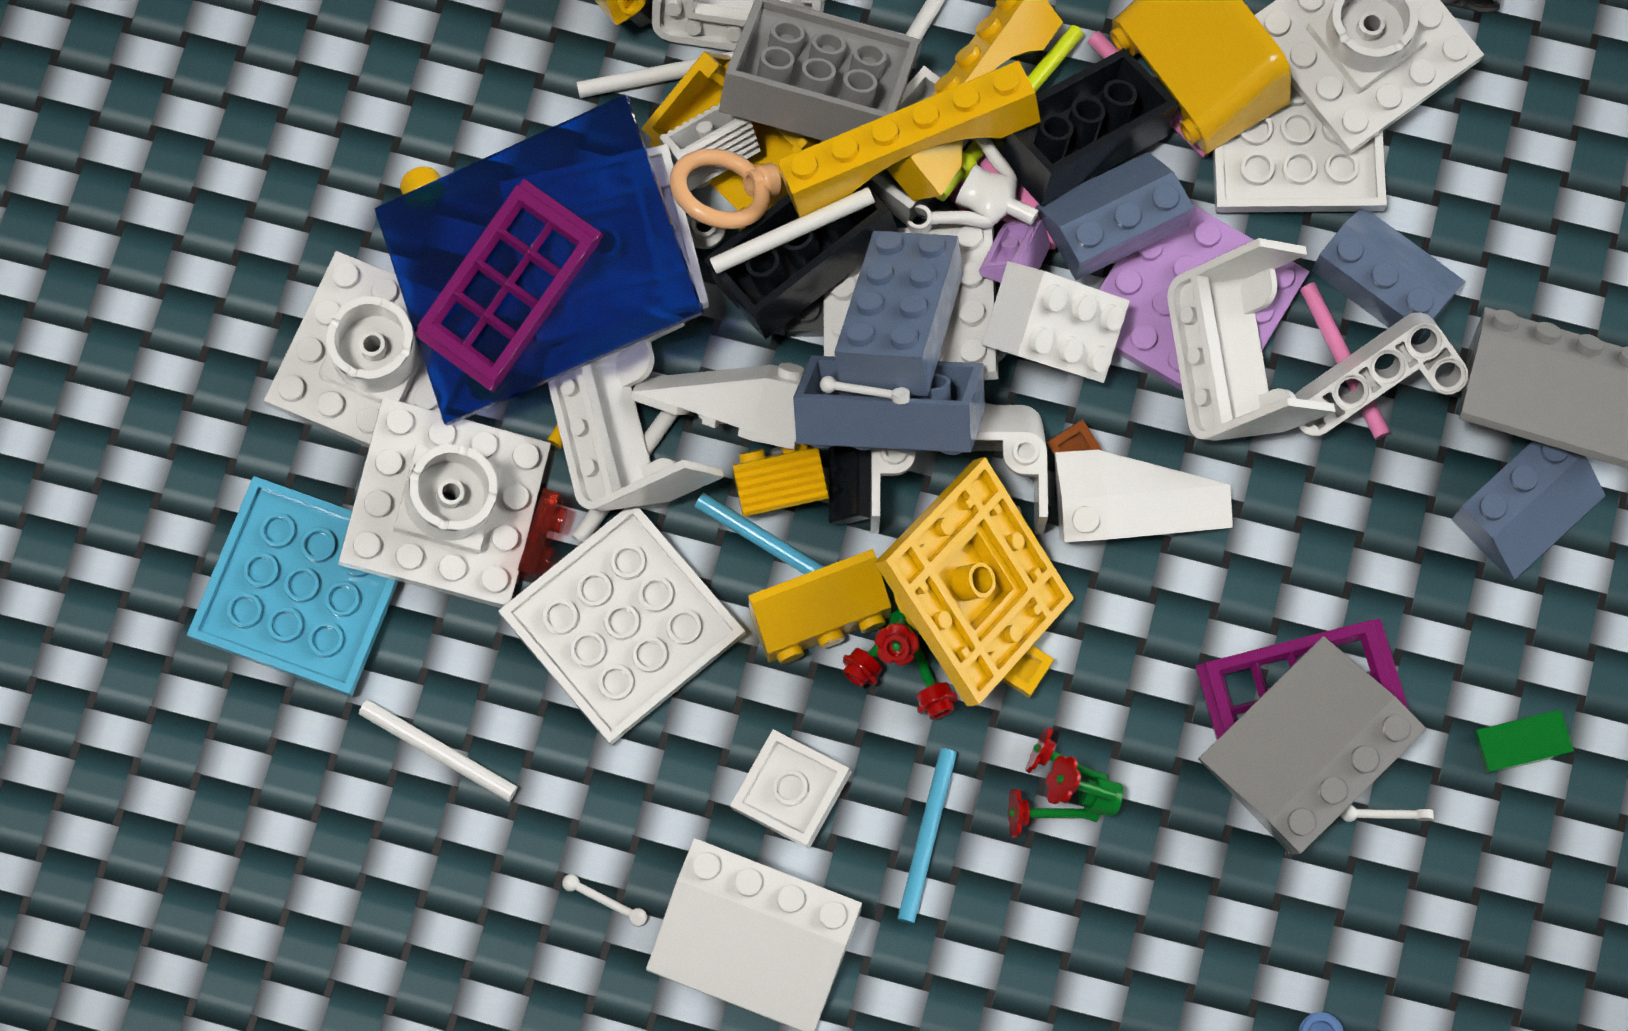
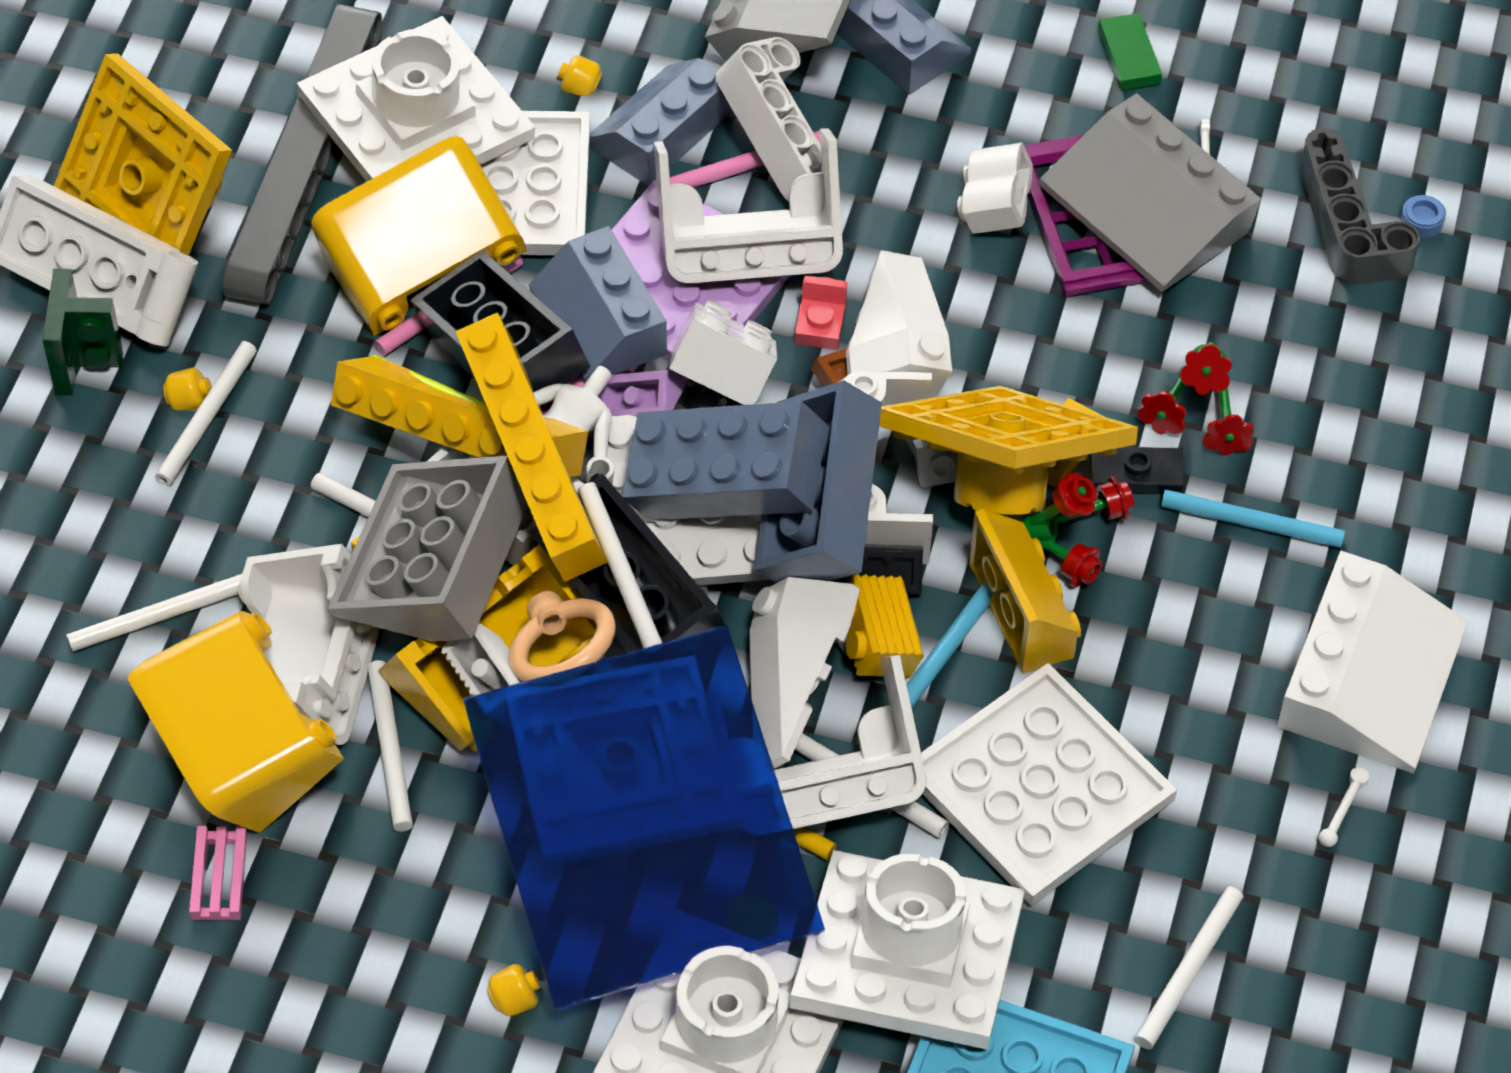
camera: 90 degrees left, 20 degrees down
magenta piece [414,179,604,392] -> none
clear red plate [517,488,568,583] -> none
white plate [730,729,852,849] -> none
white hinge [820,376,910,404] -> none
none -> yellow piece [557,55,602,96]
none -> coral bracket [794,276,848,350]
none -> white brick [957,143,1033,234]
none -> black plate [1090,447,1184,494]
none -> dark grey beam [1300,128,1420,285]

